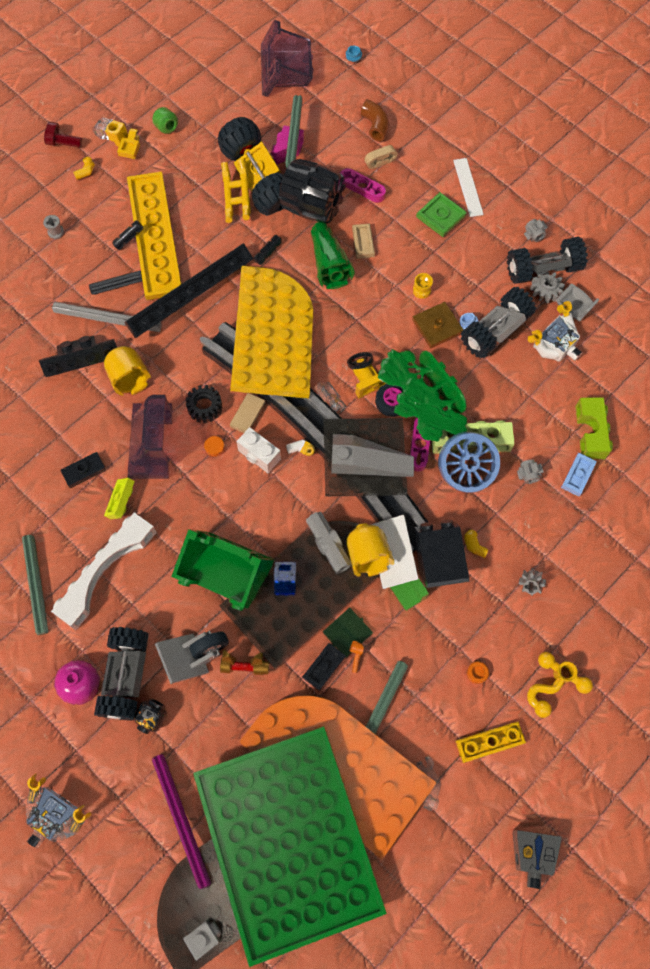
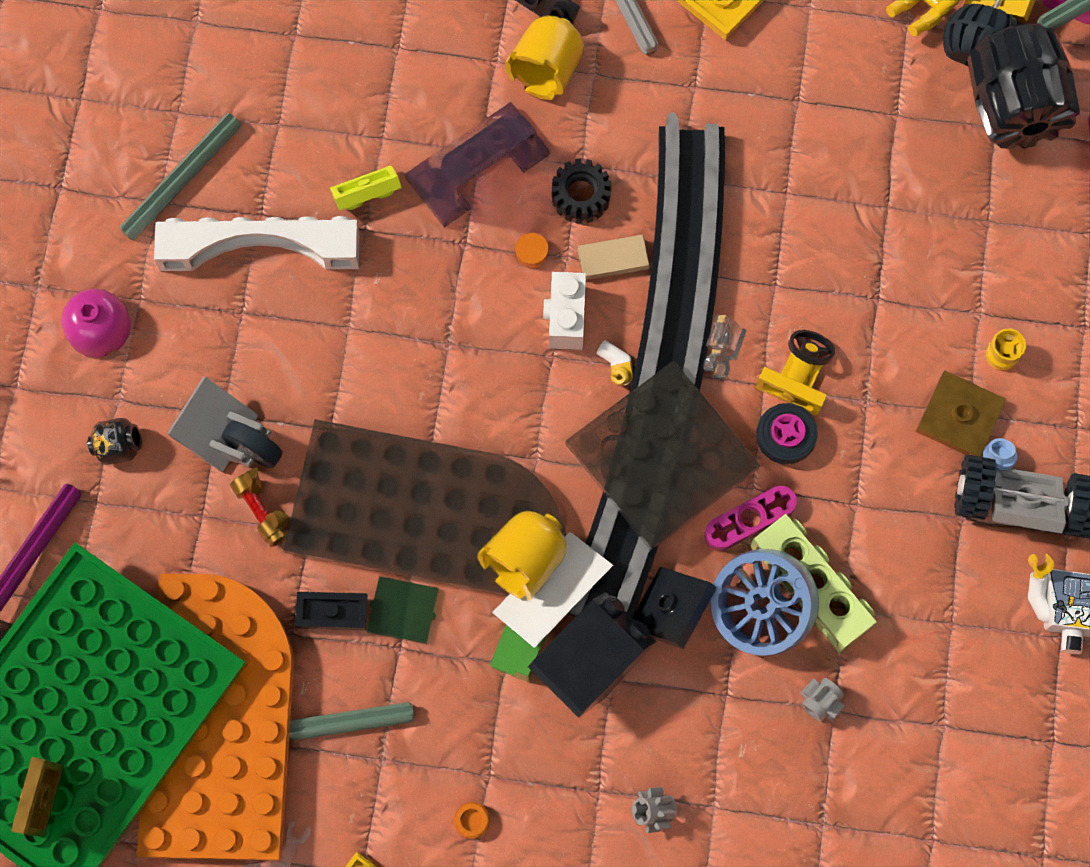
camera: 55 degrees right, 5 degrees up
black plate [60,452,106,488] -> none
plate [94,627,149,720] -> none
black plate [124,243,253,338] -> none
green windscreen [171,529,274,611] -> none
yellow plate [230,266,313,399] -> none
black axle [254,235,282,265] -> none
clear blue bracket [274,562,296,596] -> none
light grey piece [306,512,352,574] -> none
green cone [311,222,355,289] -> none
light grey wedge [331,434,414,477] -> none
orange hand [349,641,364,673] -> none
tan tile [352,223,375,259] -> none
green plant [378,349,467,442] -> none
yellow arm [464,530,489,558] -> none
light blue plate [561,453,597,497] -> none
lime arch [575,398,613,459] -> none
none -> pearl gold plate [11,757,63,837]
none -> black plate [632,567,716,649]

